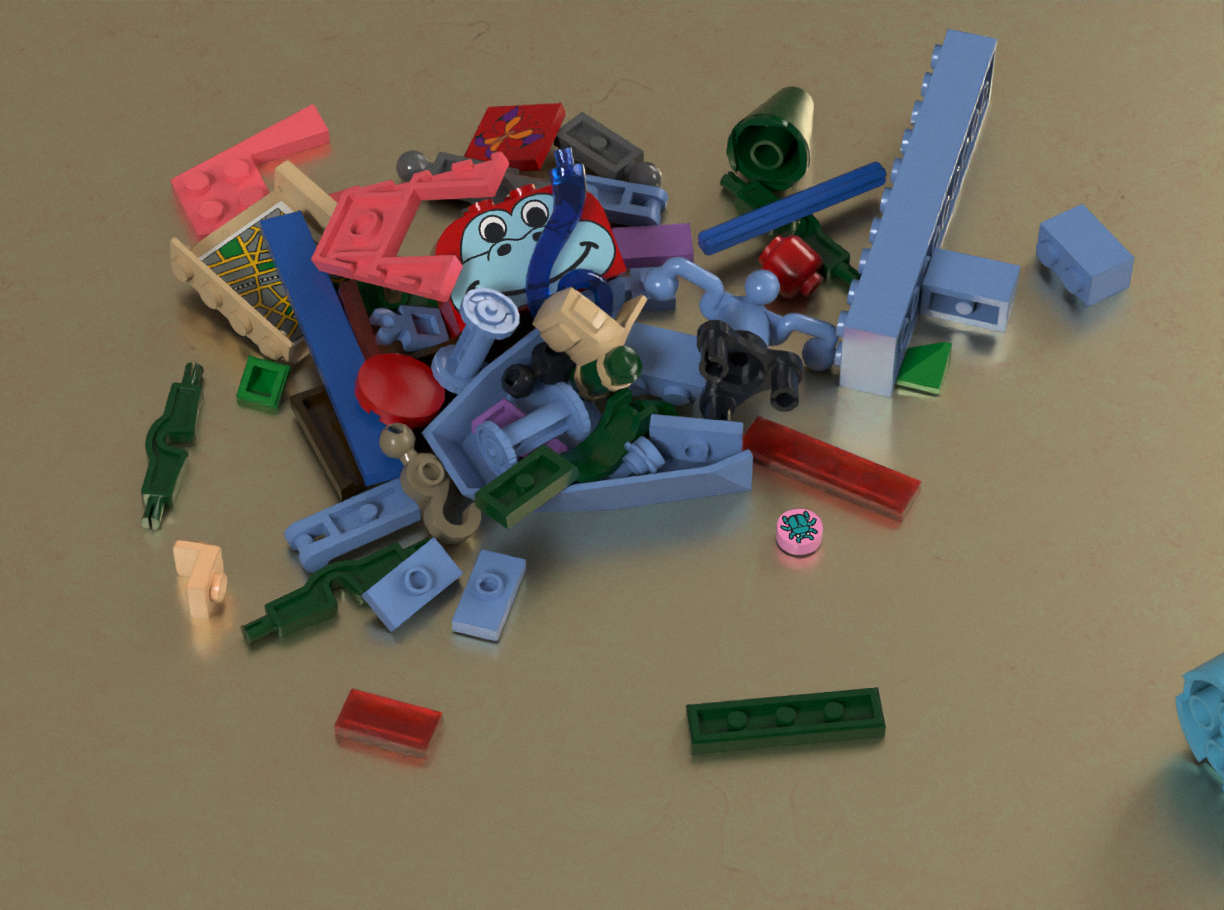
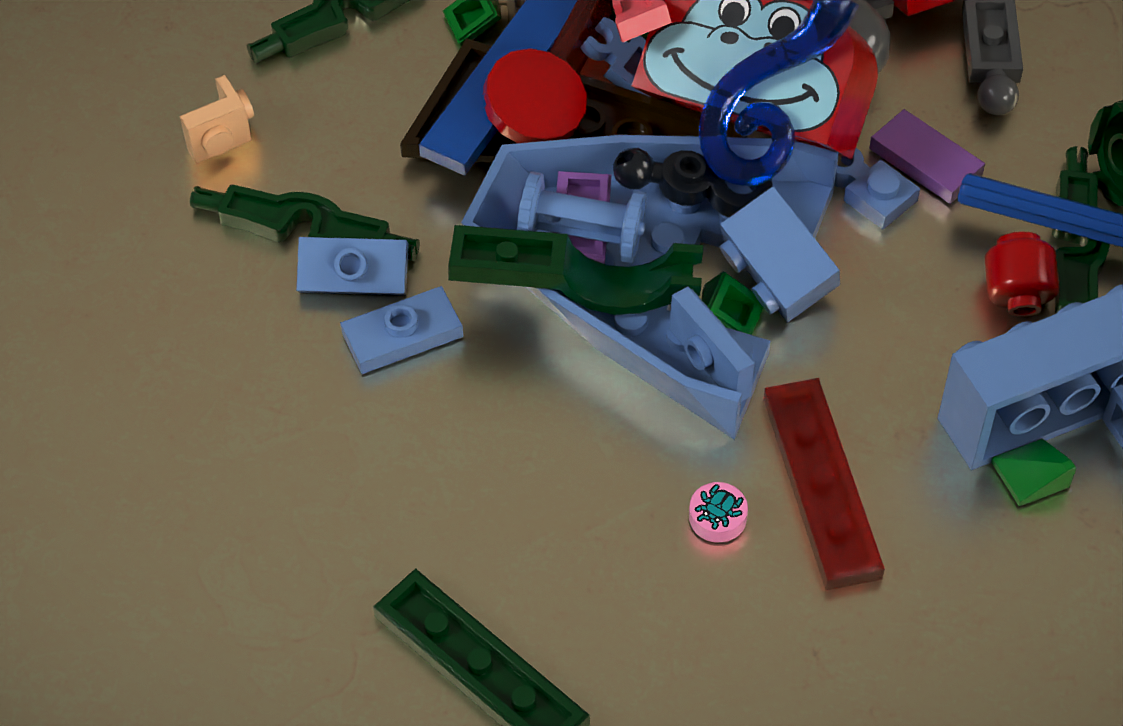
camera: 50 degrees right, 5 degrees up
medium blue plate [284,478,421,573] -> none
clear red tile [334,688,443,760] -> none
dark tan piece [379,422,482,544] -> none
medium blue hose [431,288,520,395] -> none
tan piece [532,287,648,402] -> none
medium blue plate [549,169,669,227] -> none
medium blue plate [623,436,665,476] -> none
wheel [643,257,839,421] -> none

